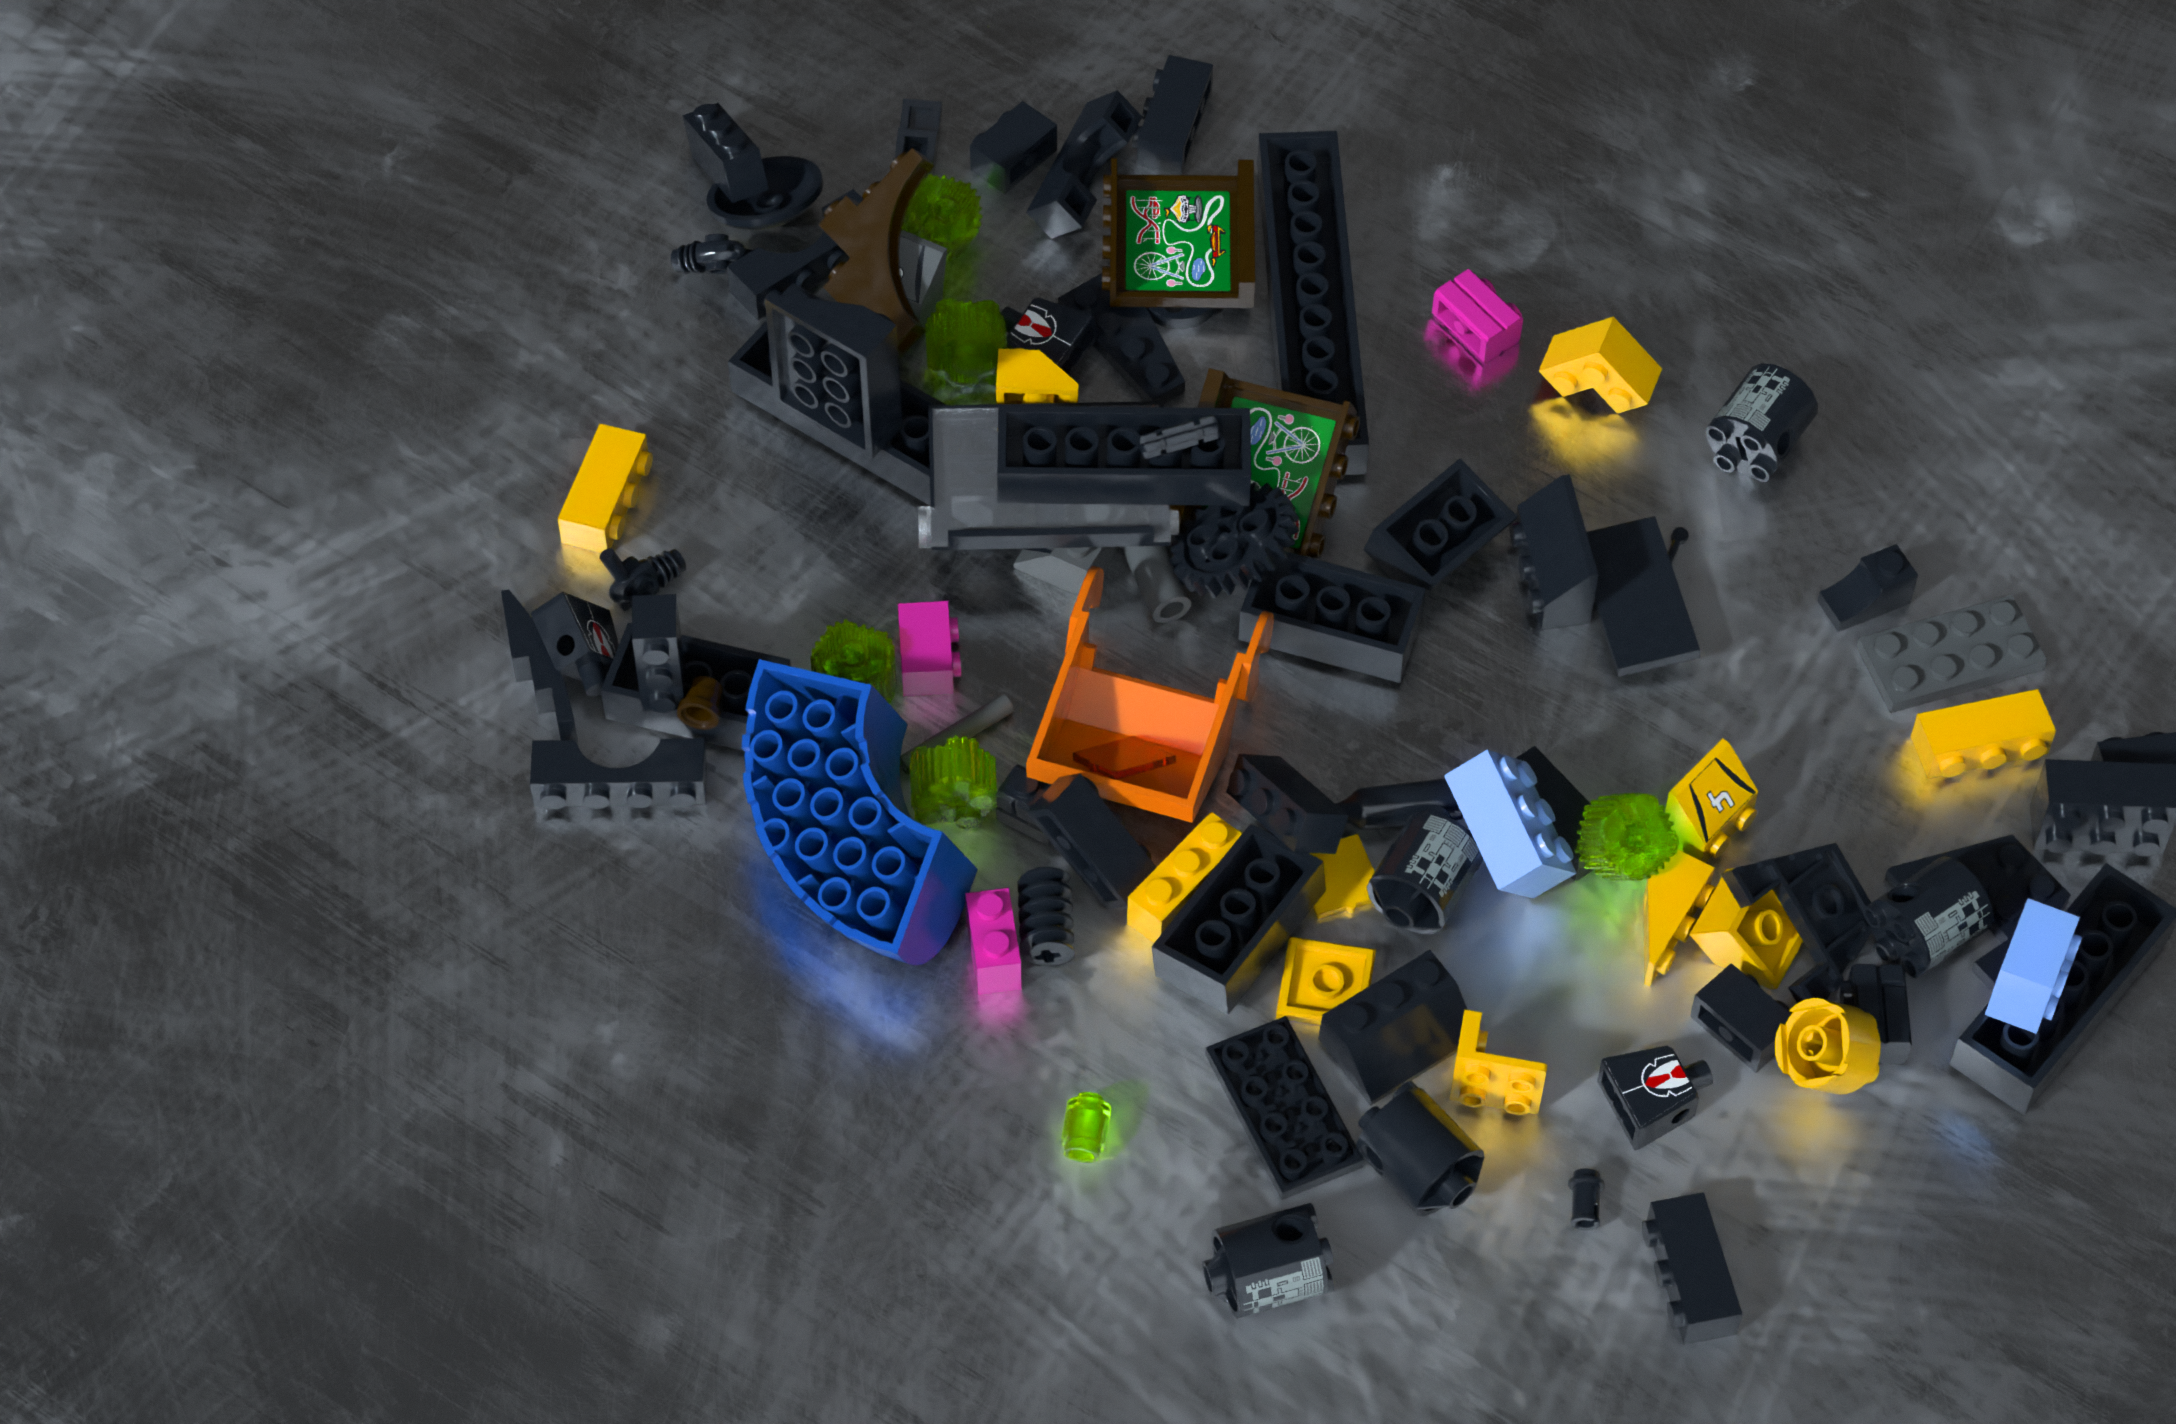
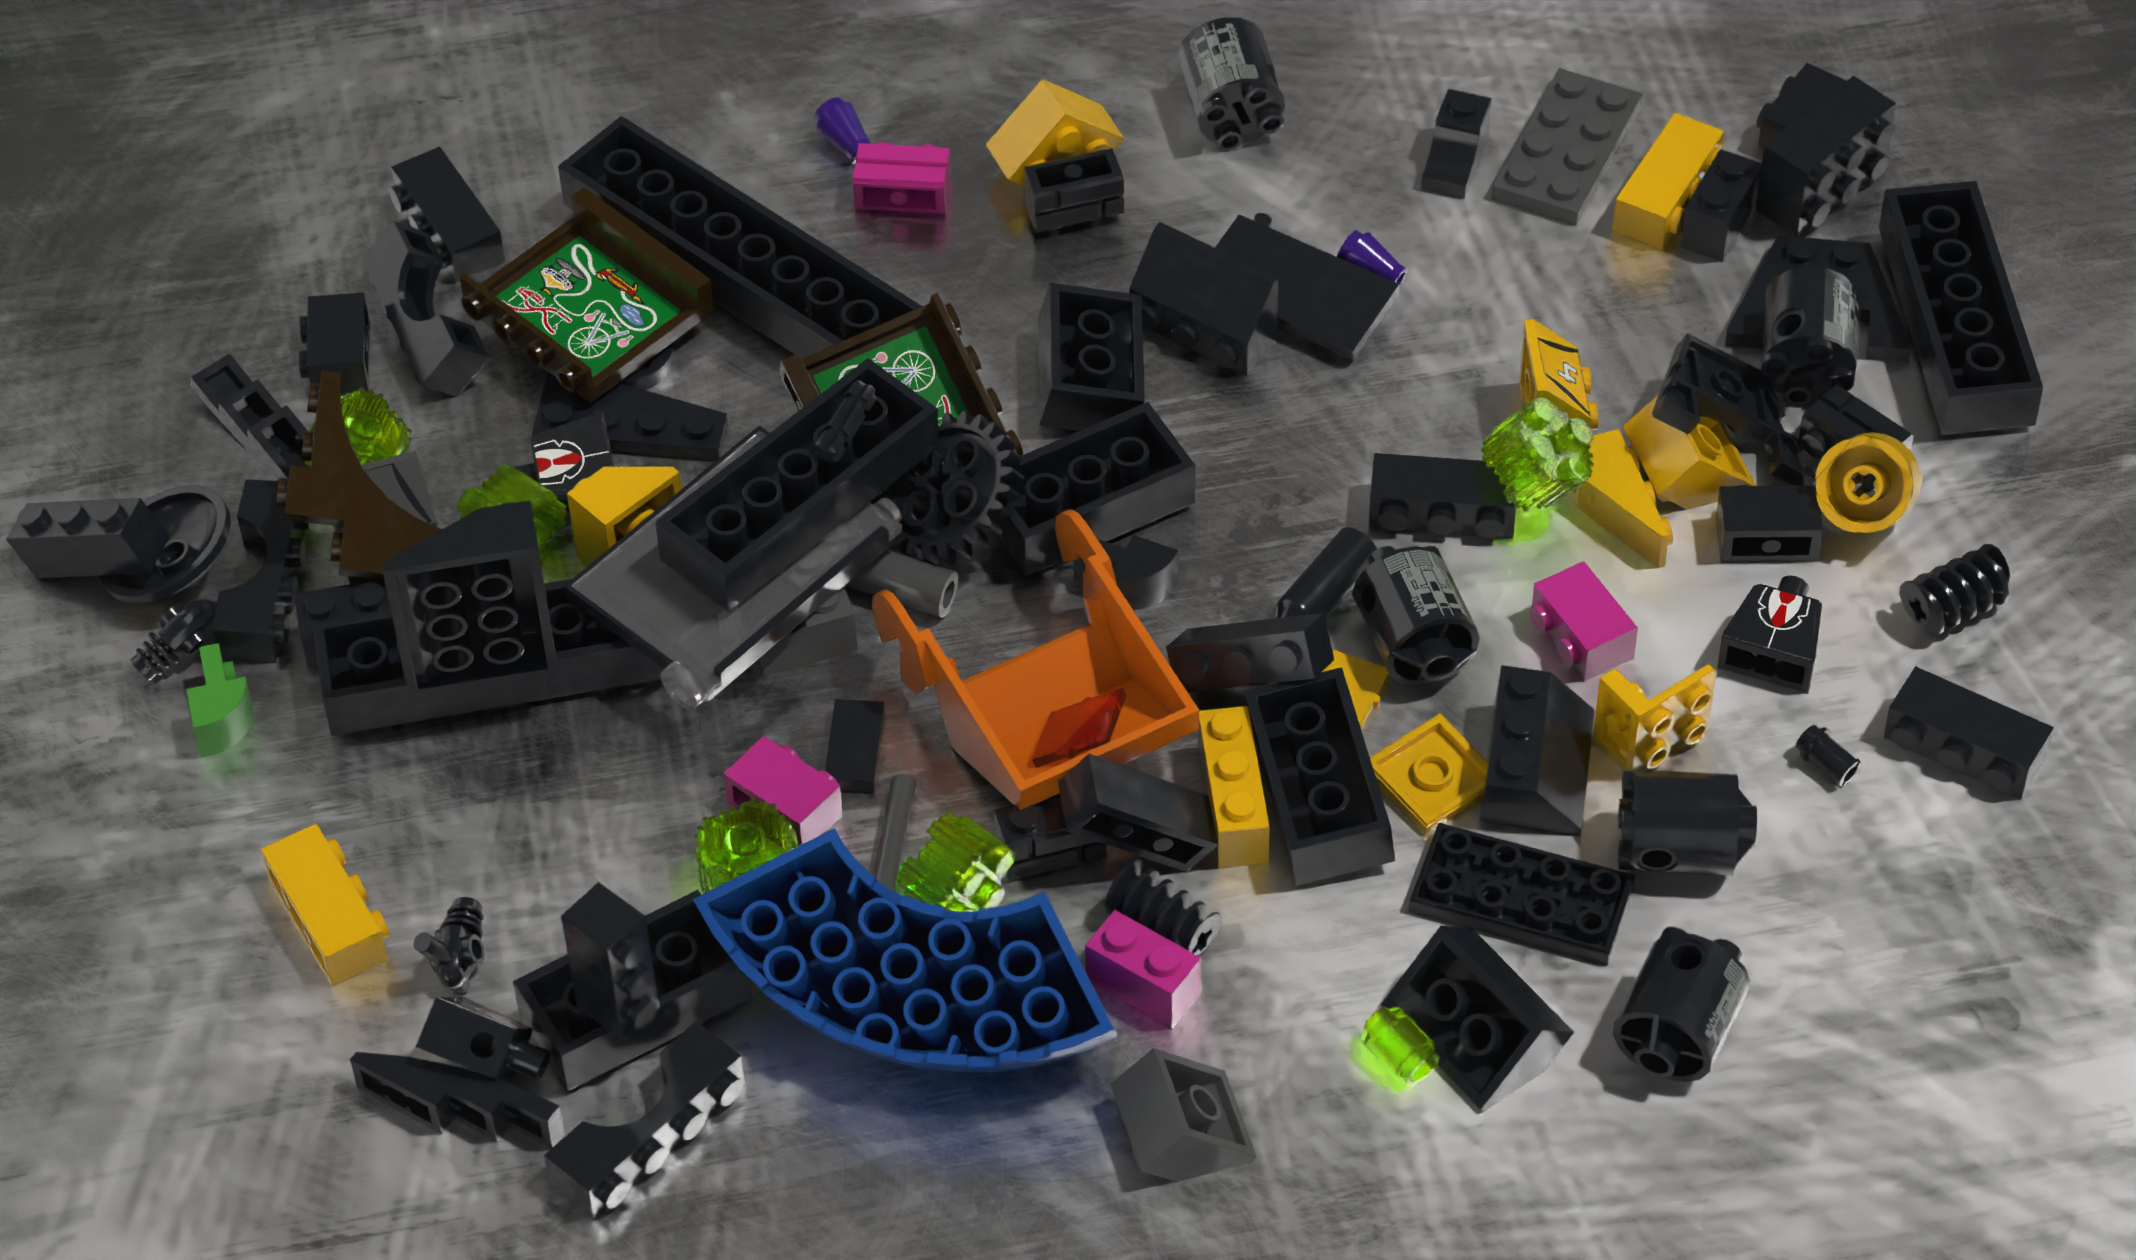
camera: 45 degrees left, 5 degrees down
dark brown piece [677,676,723,730] -> none
light blue brick [1444,750,1576,899] -> none
light blue brick [1985,898,2082,1034] -> none
none -> bright green brick [186,643,254,758]
none -> dark purple cone [813,97,872,164]
none -> black tile [825,699,885,793]
none -> black brick [1023,148,1124,232]
none -> black brick [1073,535,1178,610]
none -> dark grey slope [1111,1048,1257,1182]
none -> dark purple cone [1337,230,1408,284]
none -> black slope [1380,925,1574,1110]
none -> dark pink brick [1529,561,1638,682]
none -> black brick [1680,149,1761,261]
none -> black piece [1899,544,2010,636]

